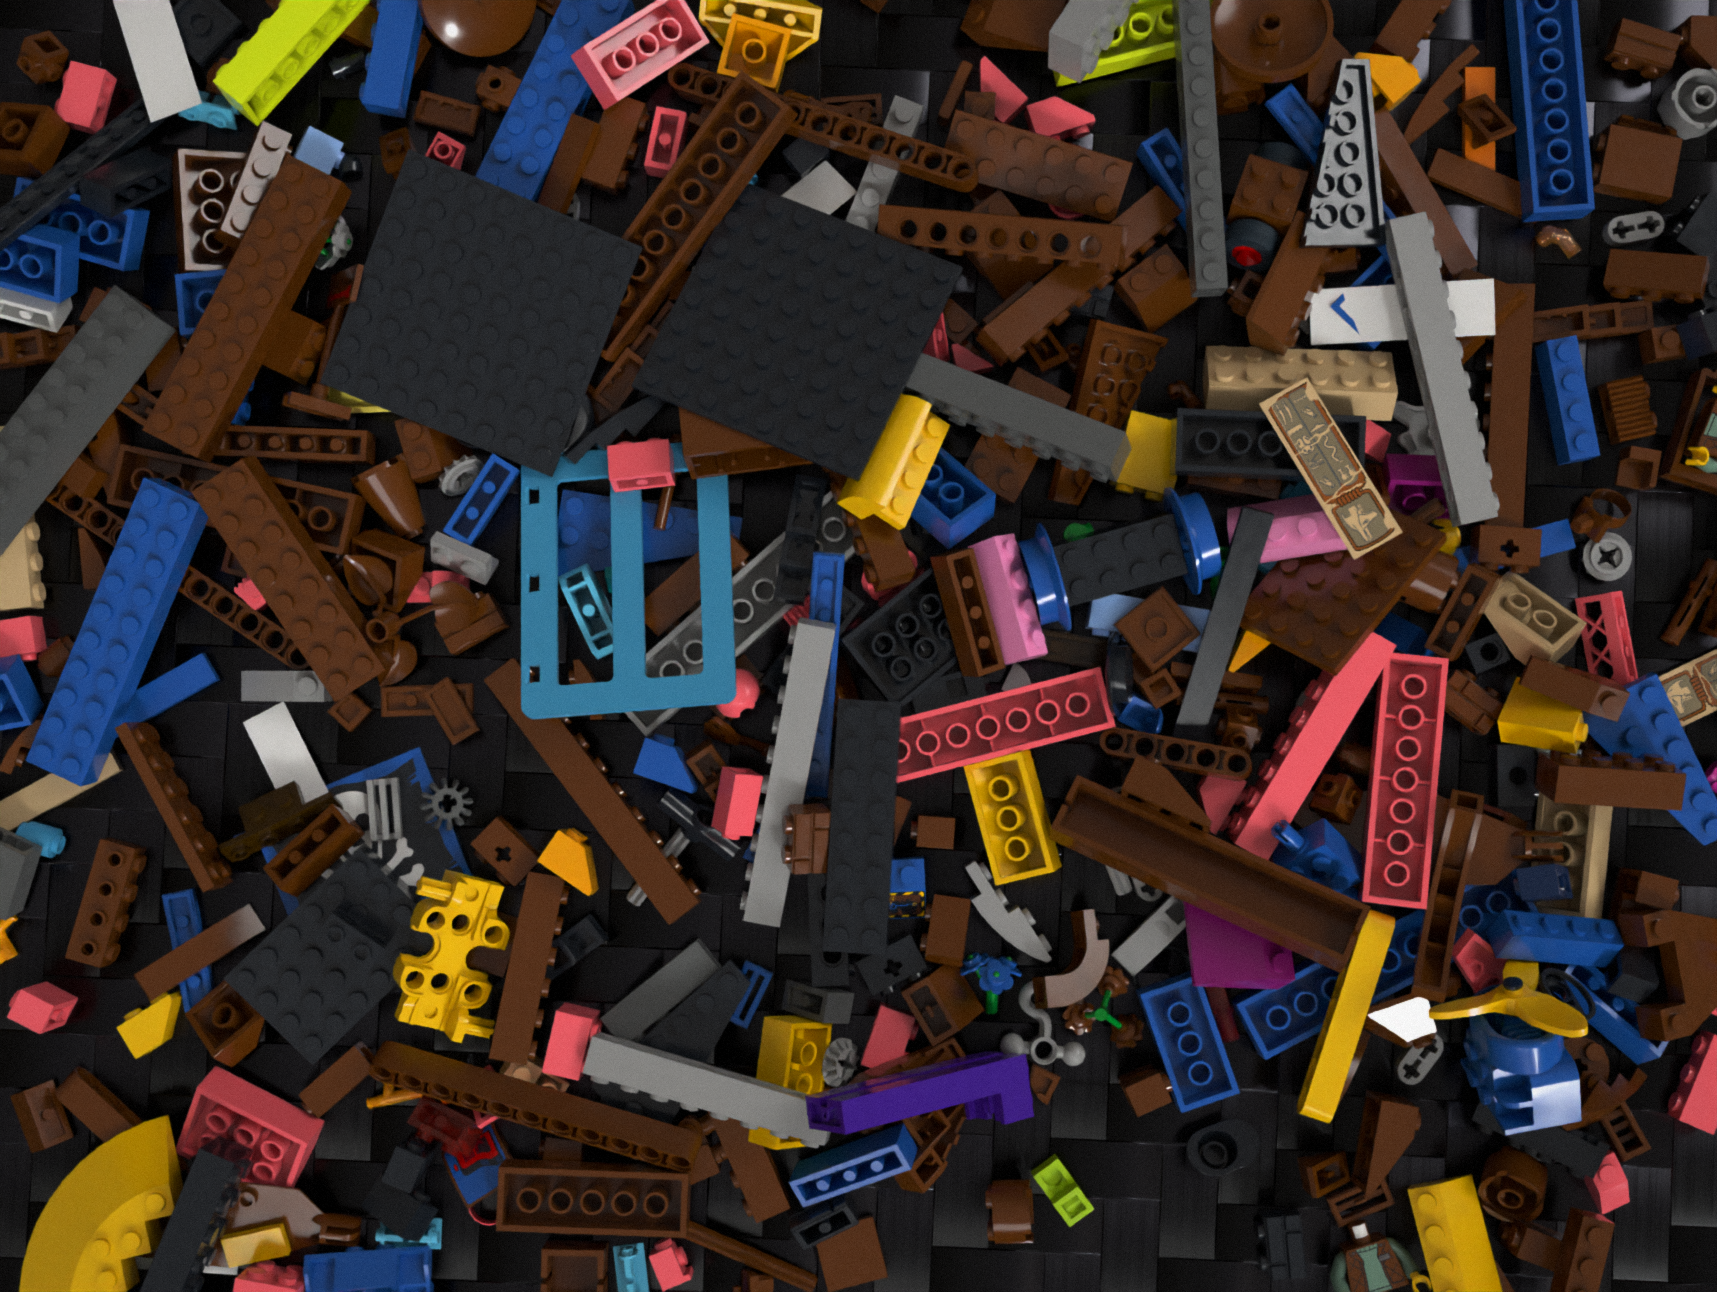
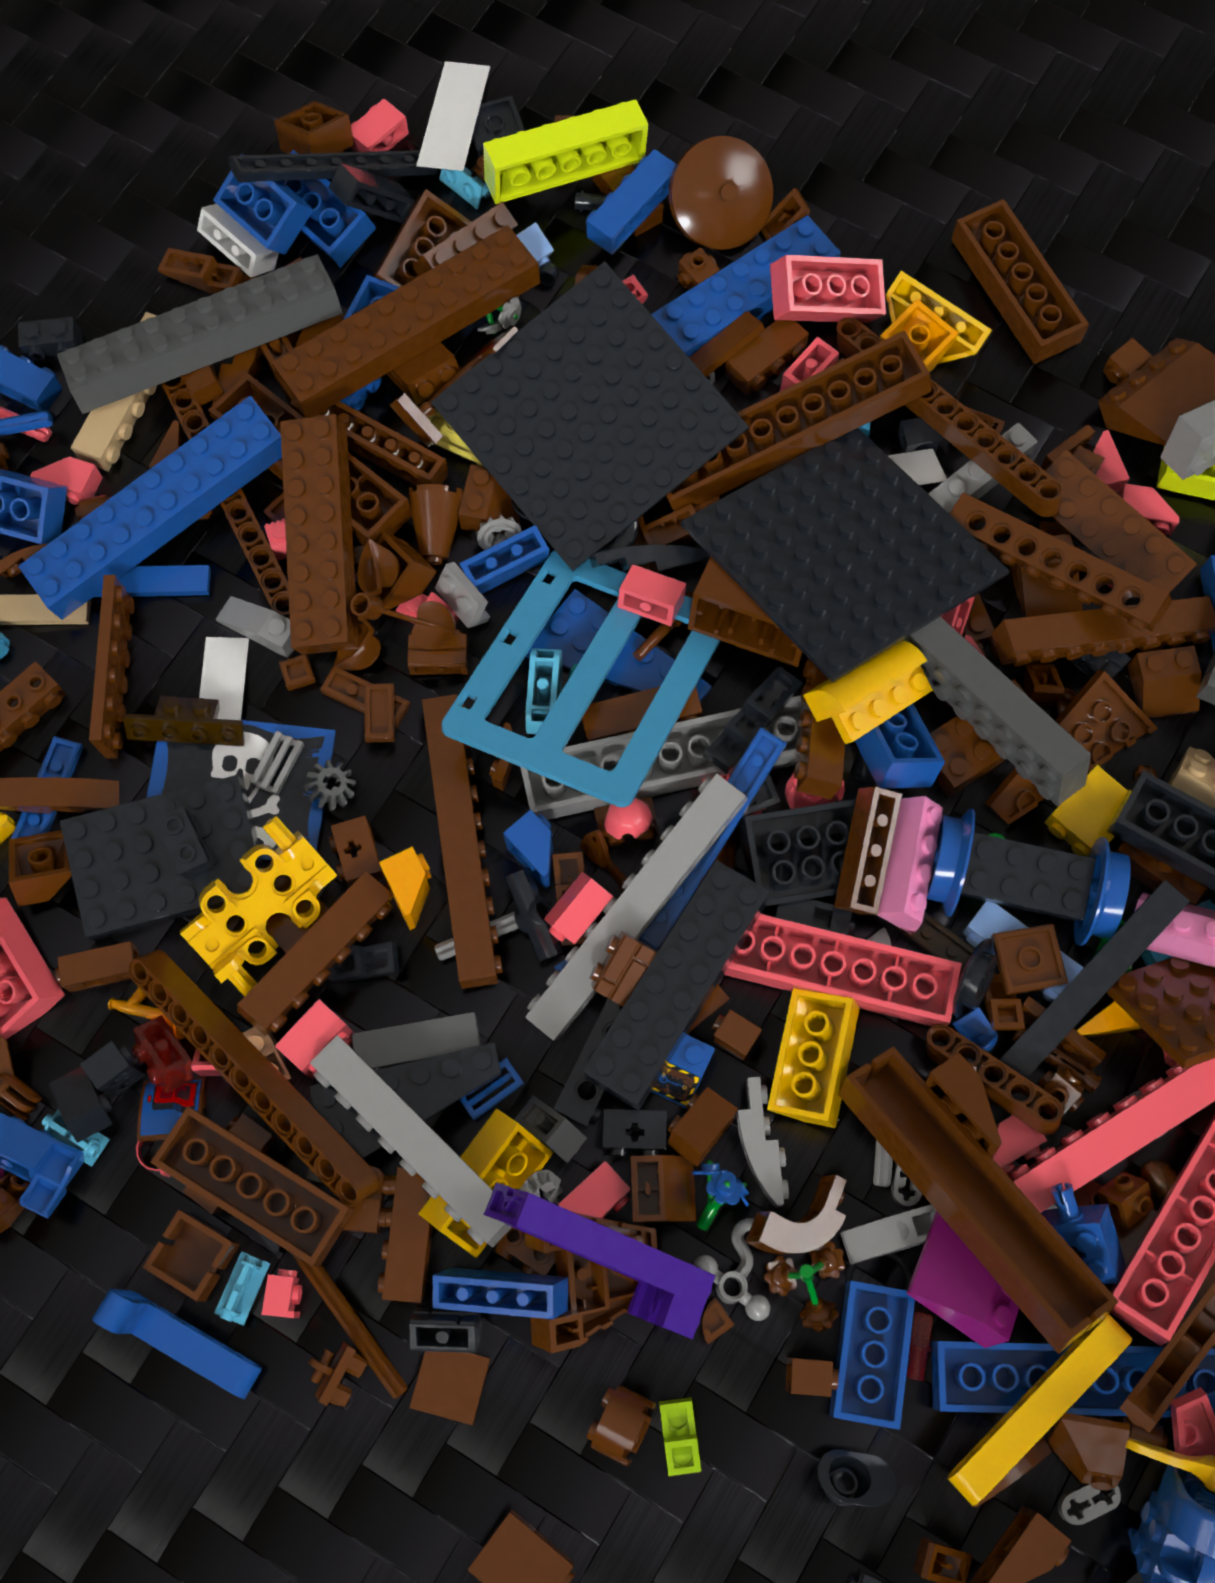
camera: 25 degrees right, 15 degrees down
reddish brown brick [16,30,69,85] -> none
reddish brown brick [263,803,365,897] -> none
reddish brown plate [413,90,481,137] -> none

